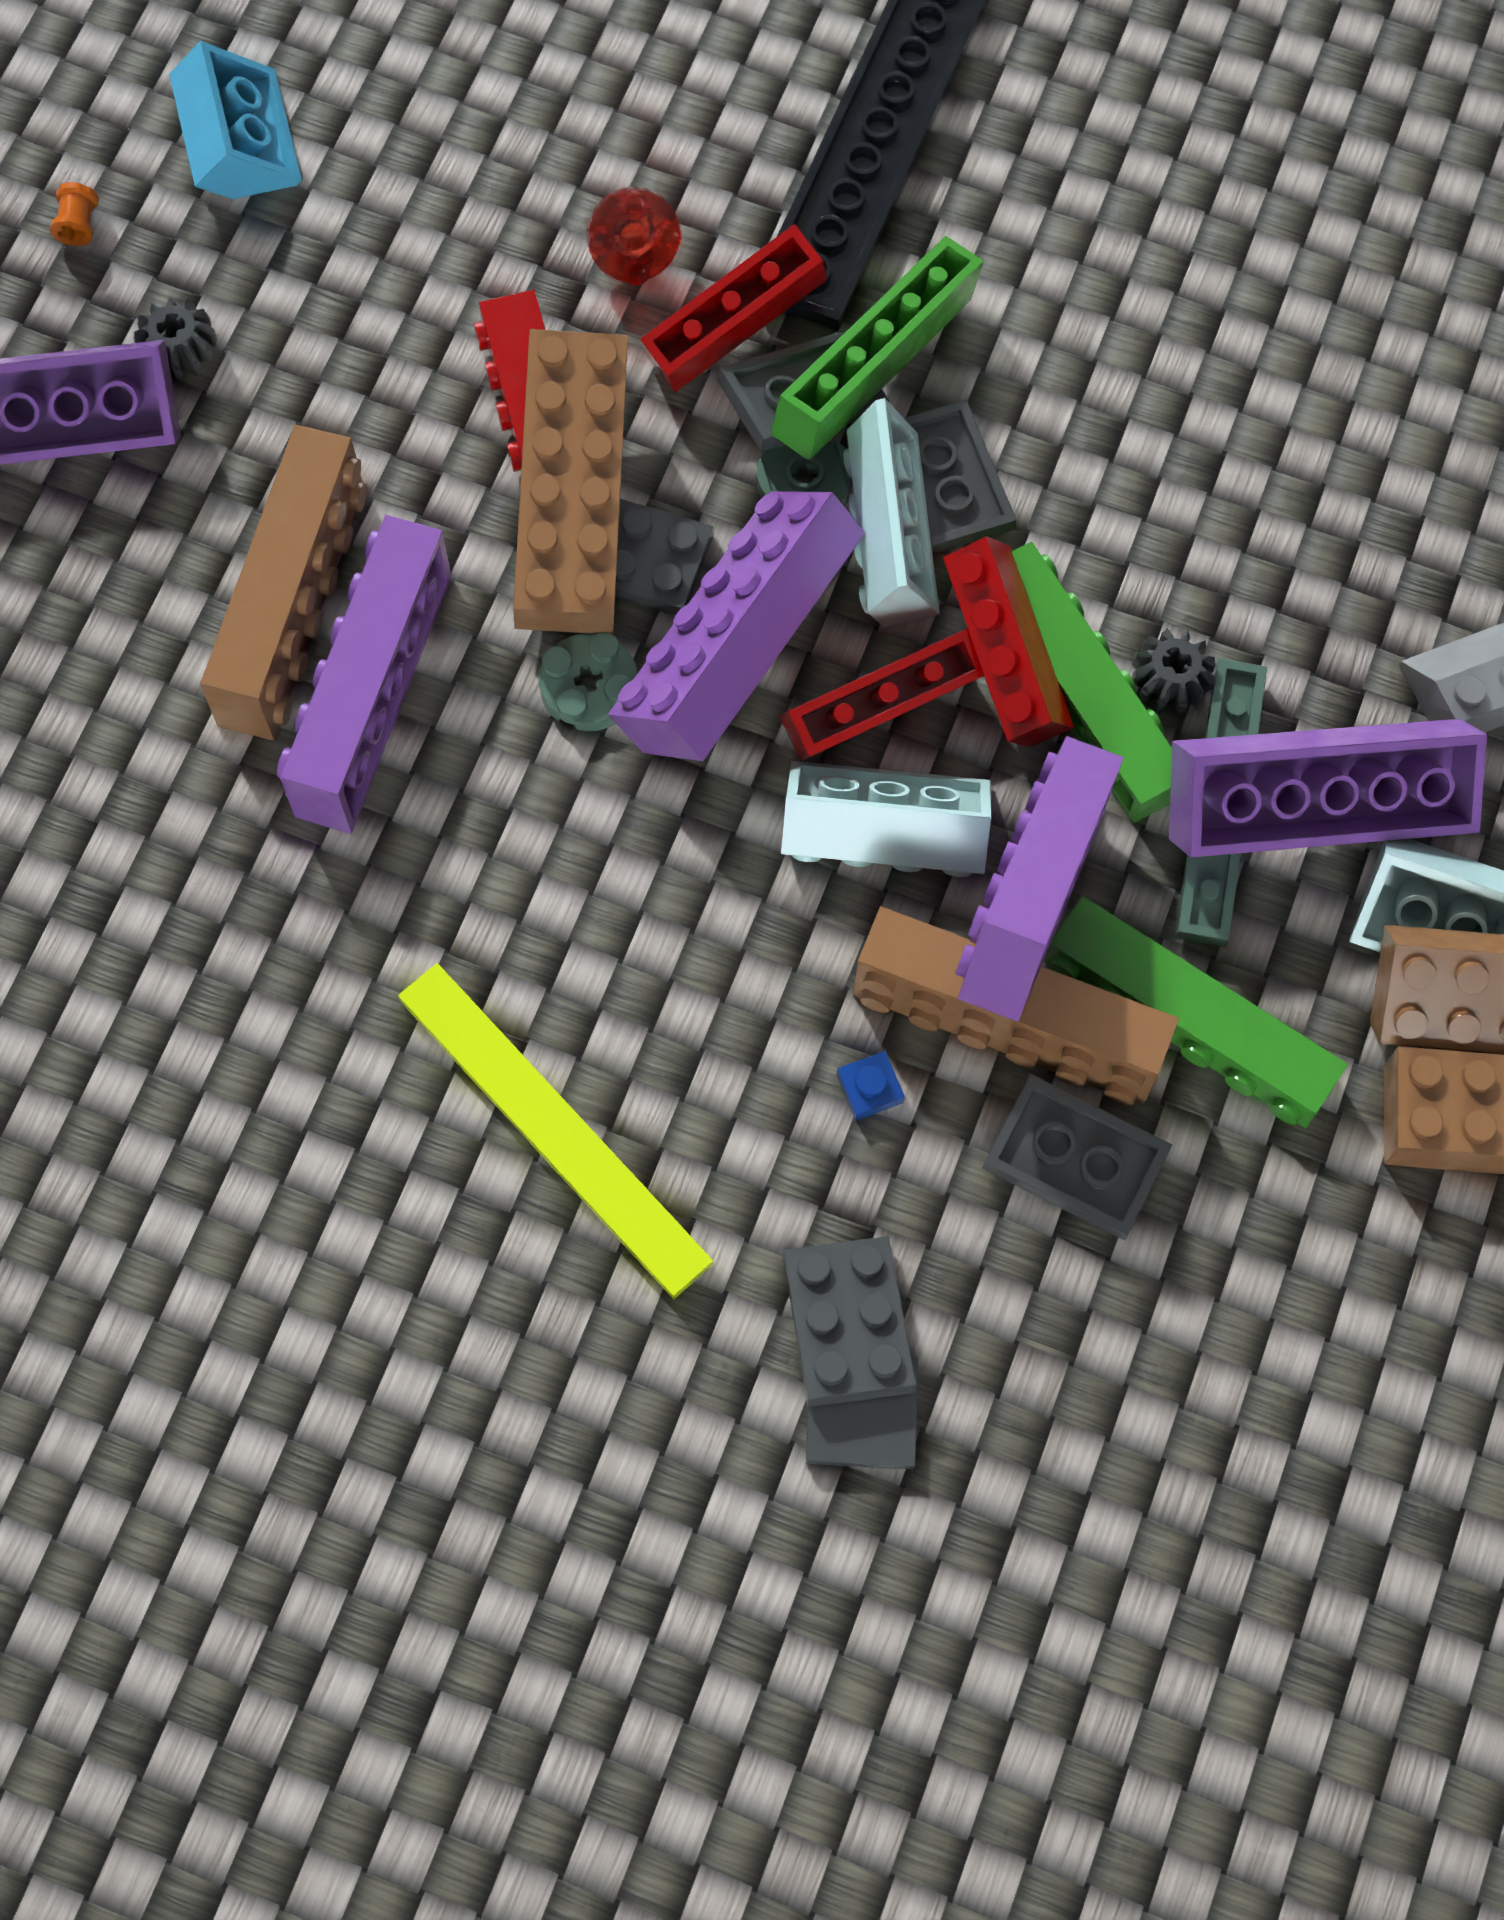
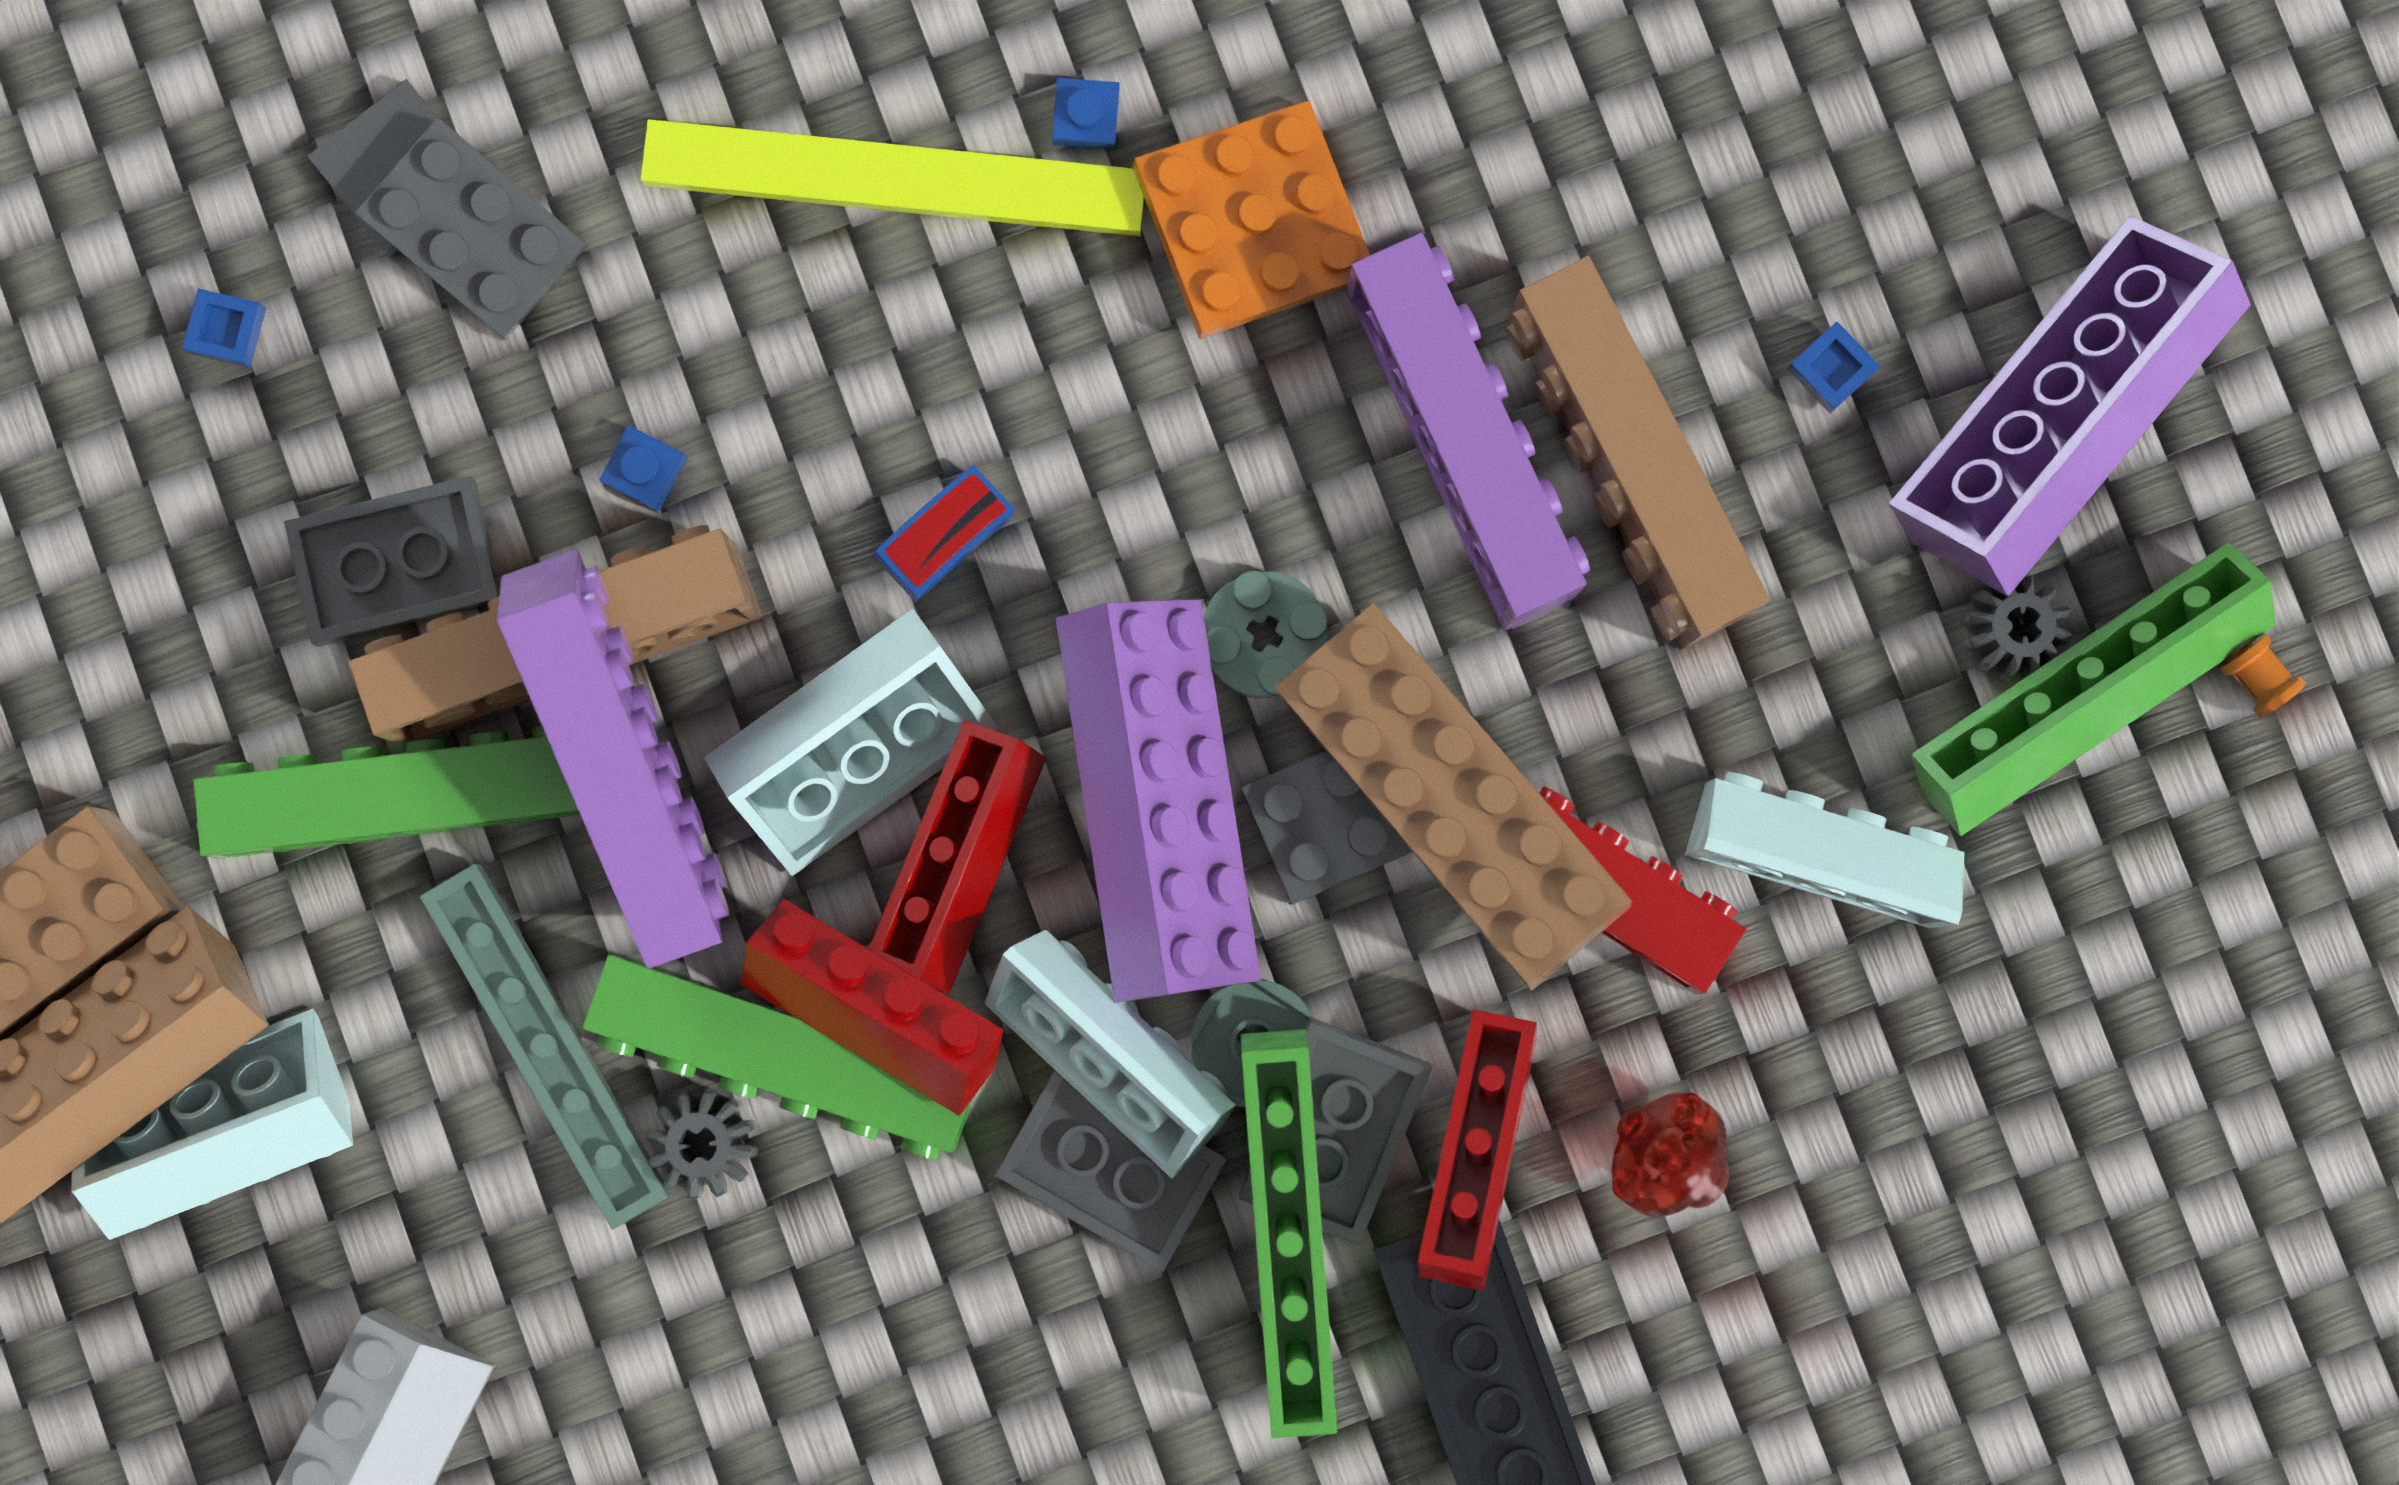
camera: 140 degrees right, 15 degrees up
medium azure slope [169,41,302,199] -> none
medium lavender brick [1169,719,1487,857] -> none
none -> blue plate [182,288,266,368]
none -> slope [873,464,1016,602]
none -> blue plate [1052,77,1120,150]
none -> orange plate [1132,100,1370,339]
none -> light aqua slope [1685,772,1964,928]
none -> blue plate [1787,321,1881,413]
none -> bright green brick [1911,542,2276,837]

